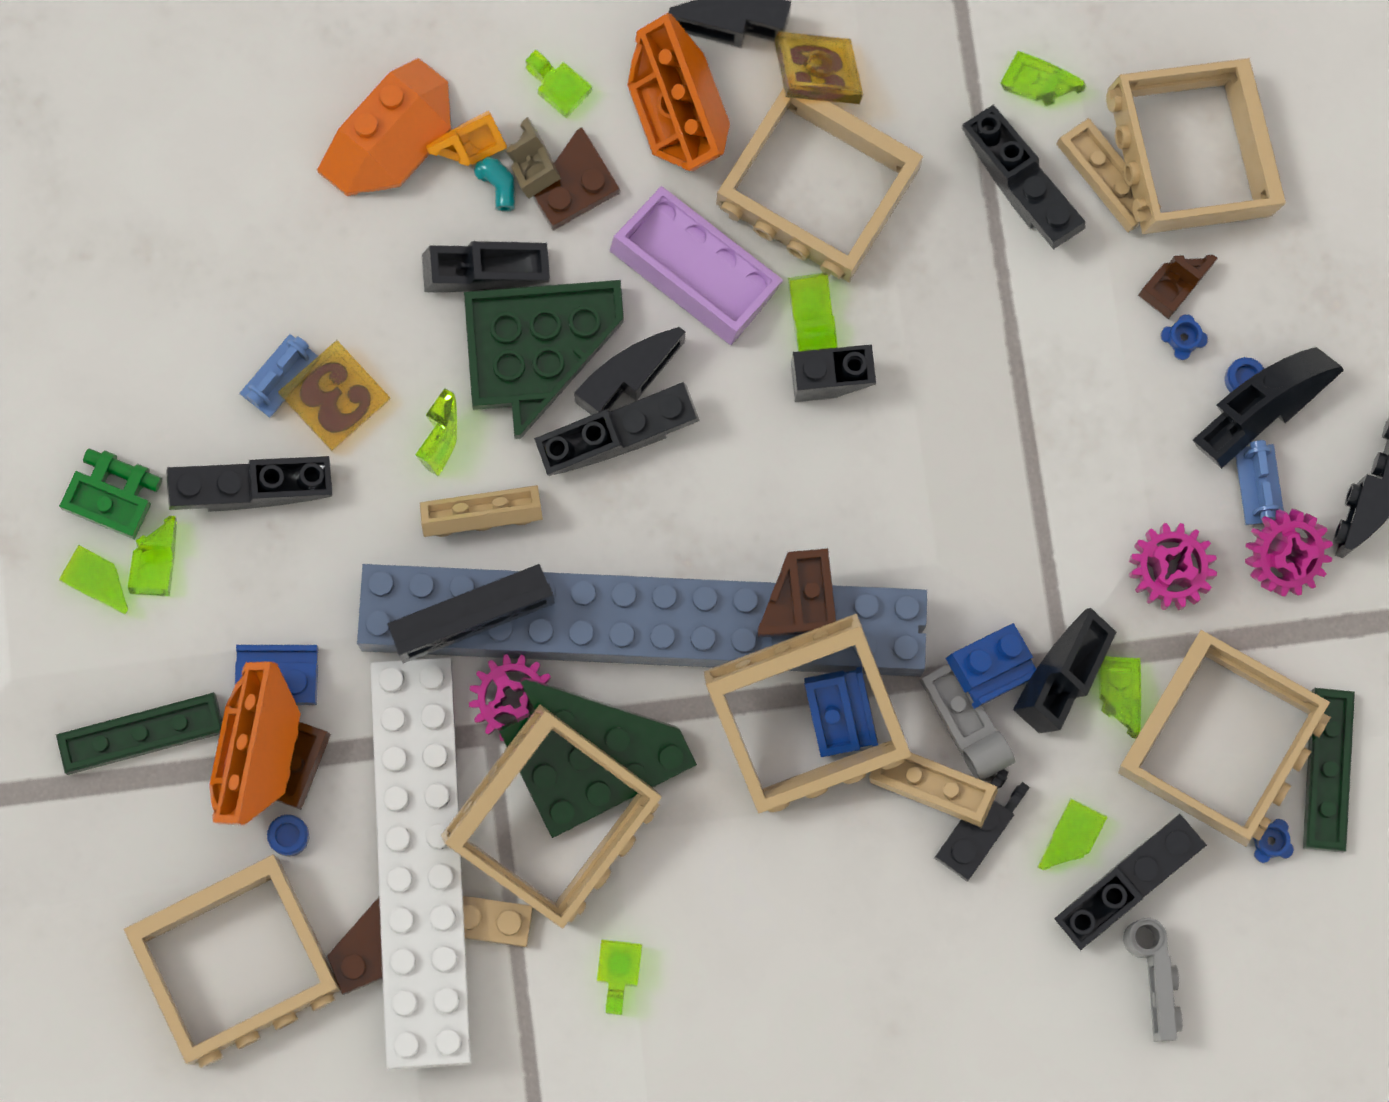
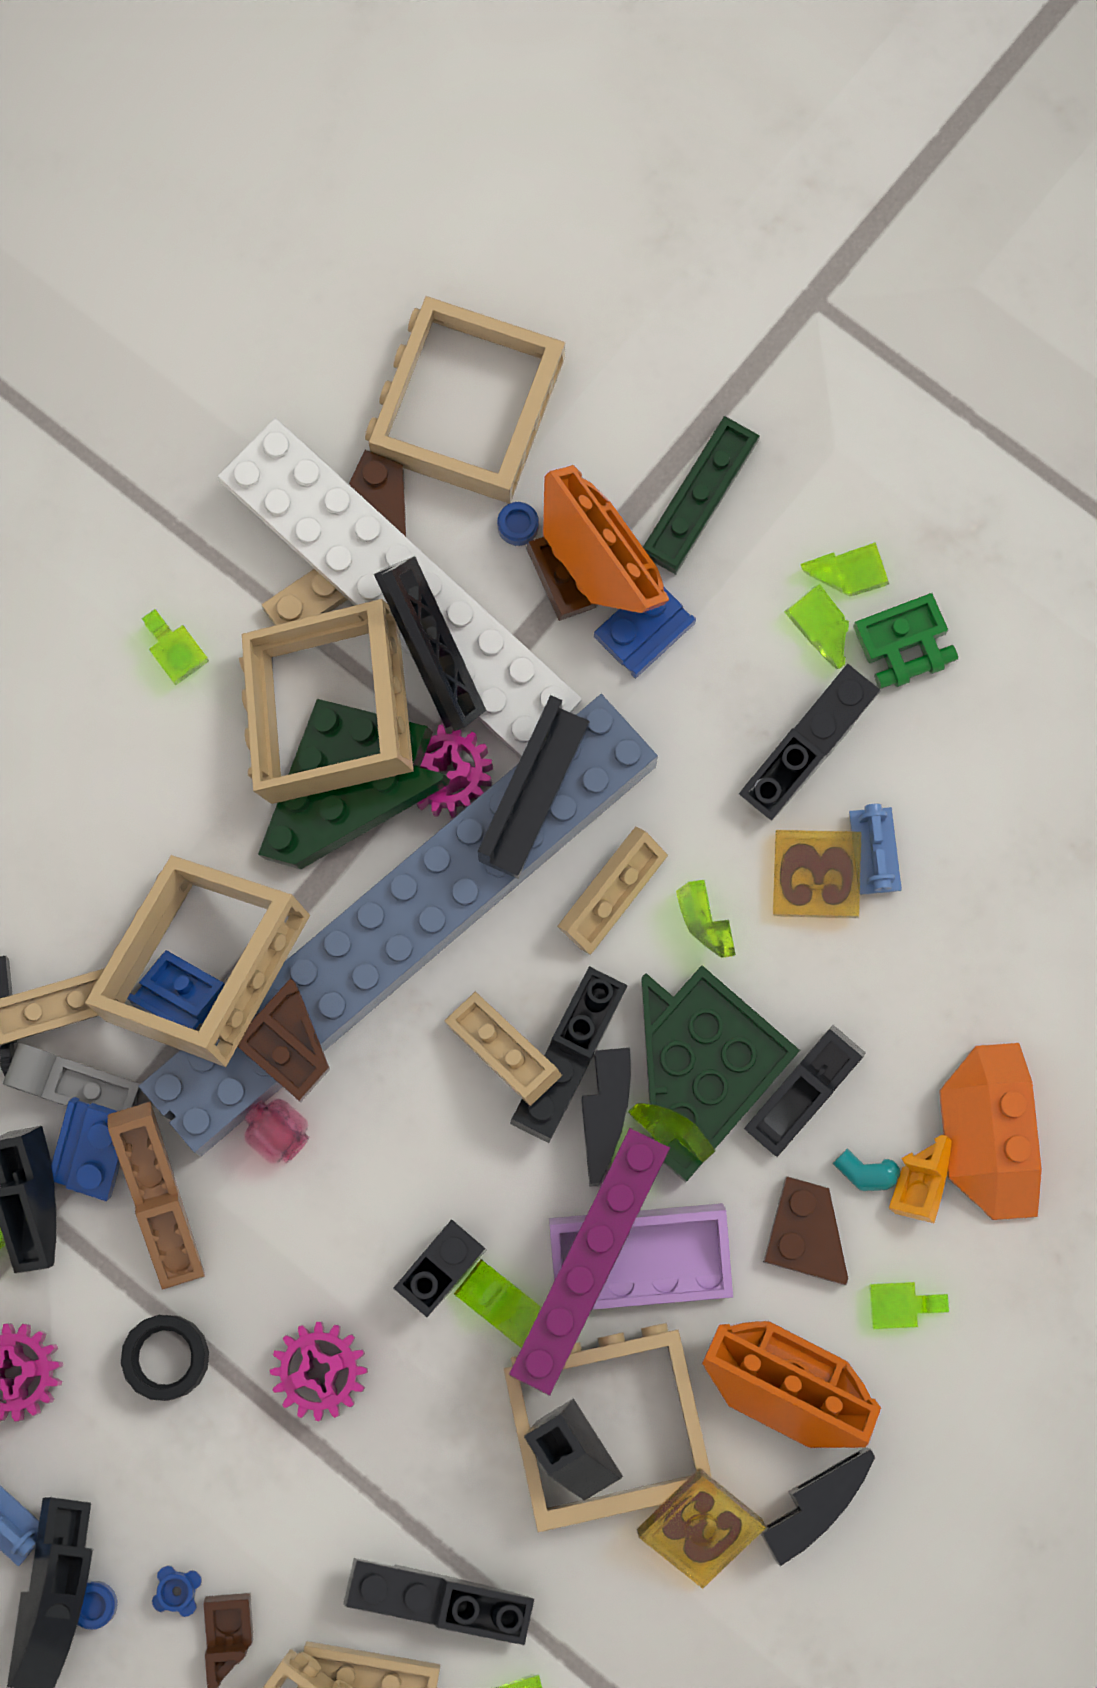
camera: 140 degrees right, 0 degrees up
dark tan slope [506,117,561,199] -> none
none -> medium nougat slope [108,1101,205,1290]
none -> black tyre [121,1315,209,1401]
none -> clear pink head [244,1099,310,1164]
none -> dark pink gear [270,1322,368,1421]
none -> black fence [374,556,487,731]
none -> tan plate [444,991,562,1106]
none -> magenta brick [509,1128,670,1396]
none -> black slope [524,1398,623,1501]
none -> clear neon green slope [628,1103,716,1163]

